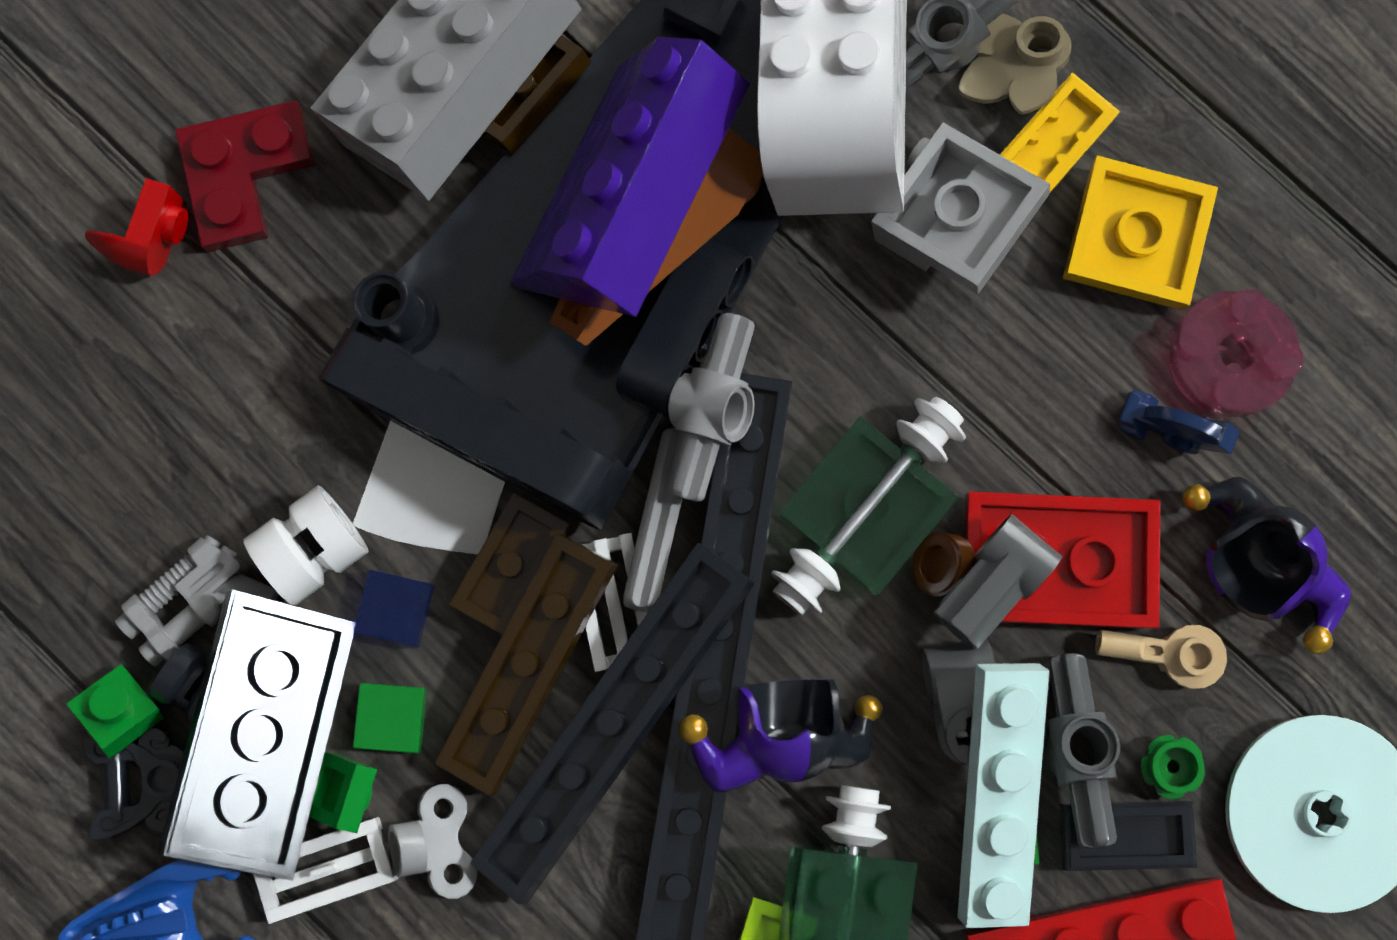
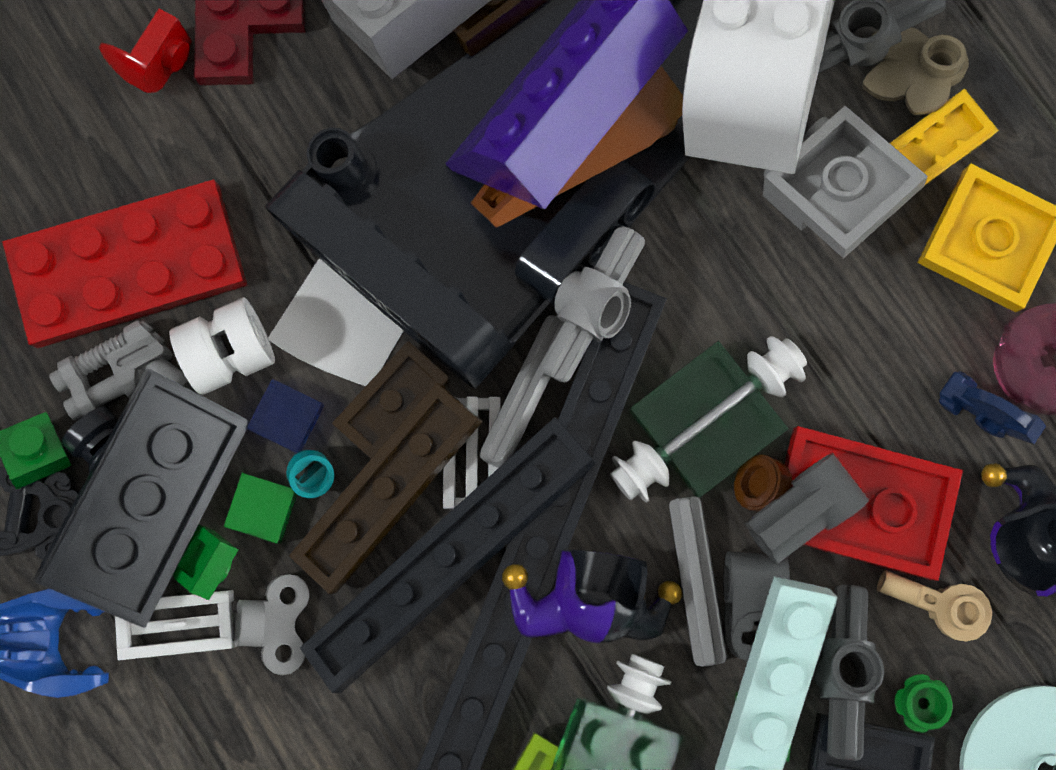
camera: 15 degrees right, 0 degrees up
none -> red plate [2,179,248,348]
none -> teal hinge [286,450,334,498]
none -> light grey axle [669,496,727,666]

